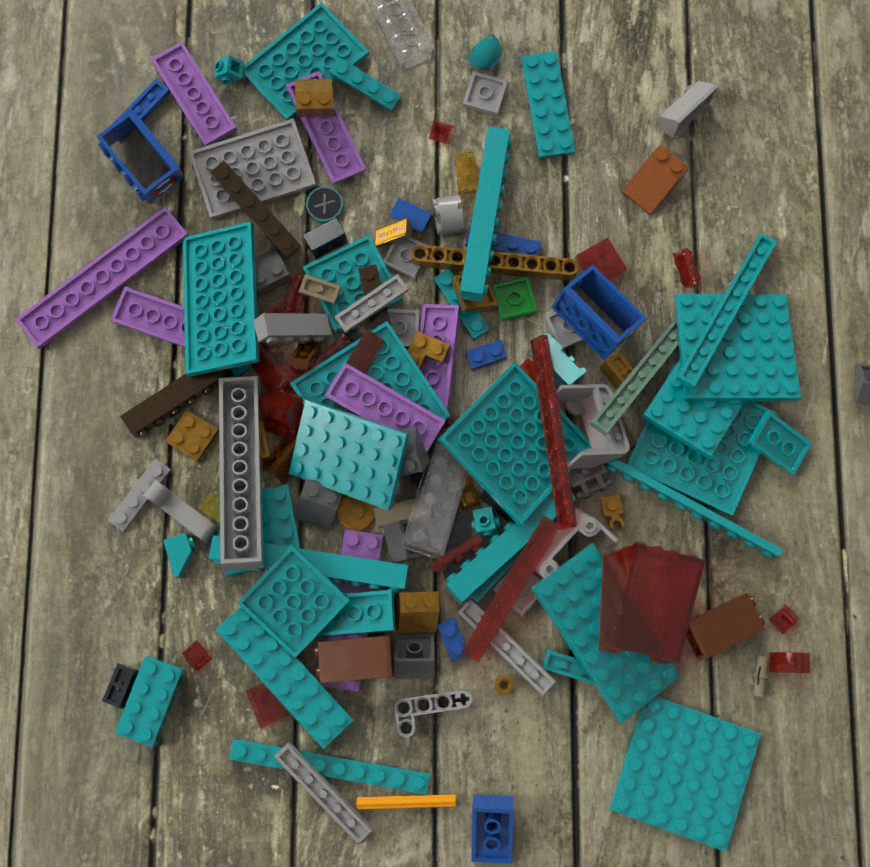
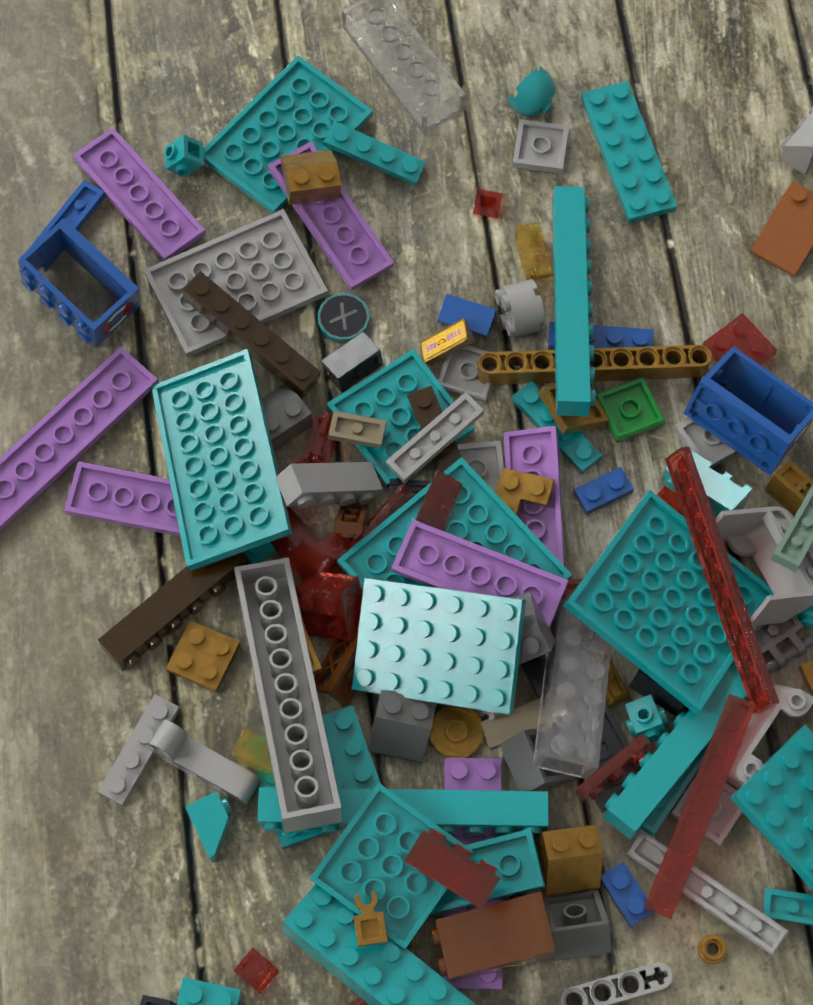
camera: 10 degrees left, 10 degrees down
none -> pearl gold plate [354,891,388,947]
none -> clear red brick [404,828,500,909]

